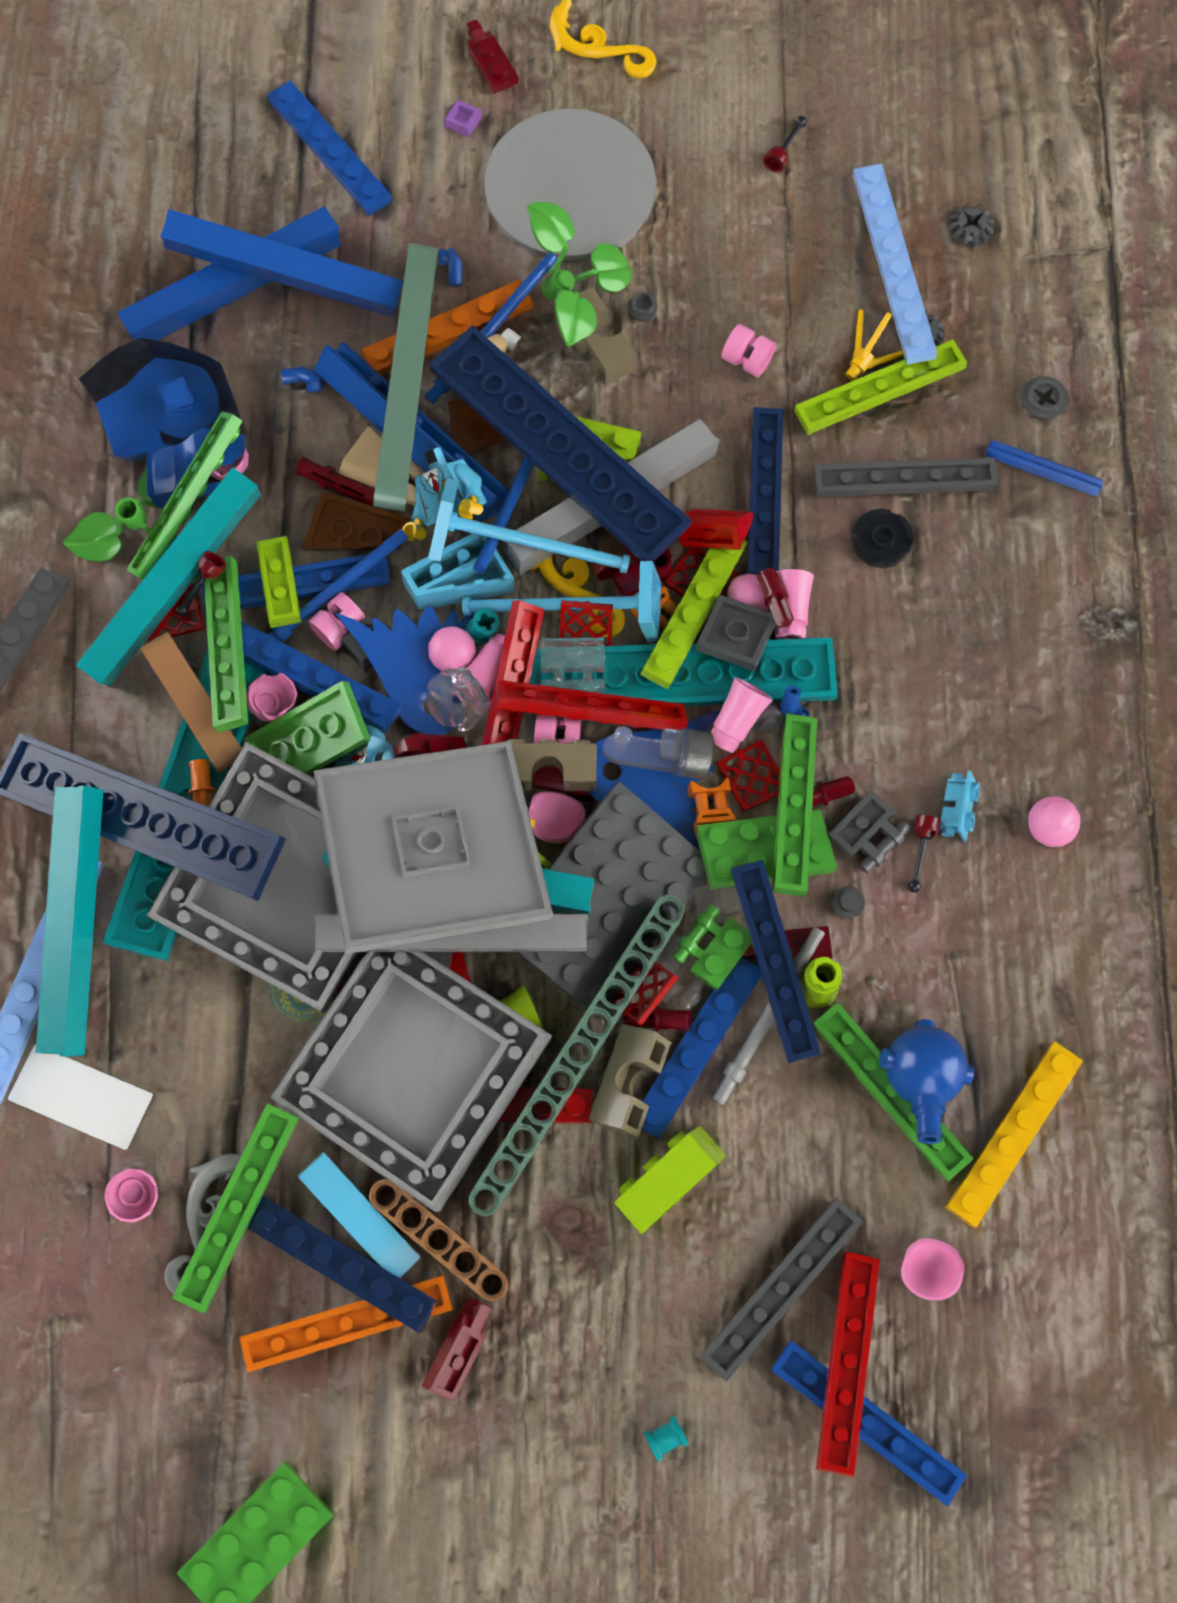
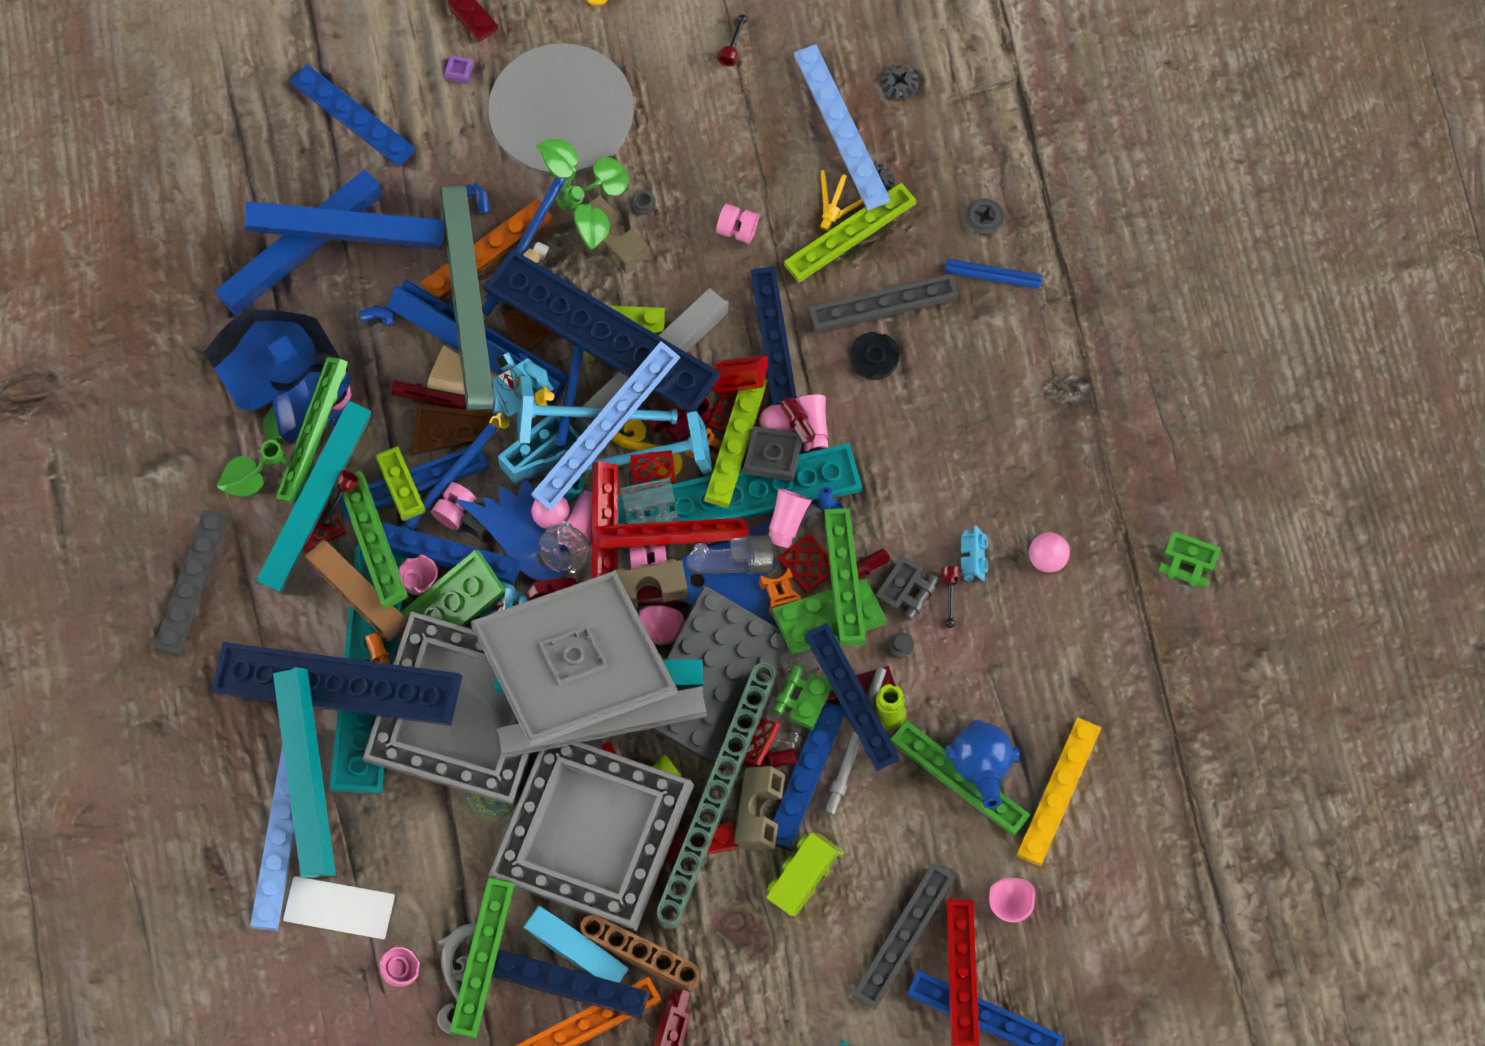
camera: 10 degrees left, 5 degrees down
none -> light blue plate [531,341,680,511]

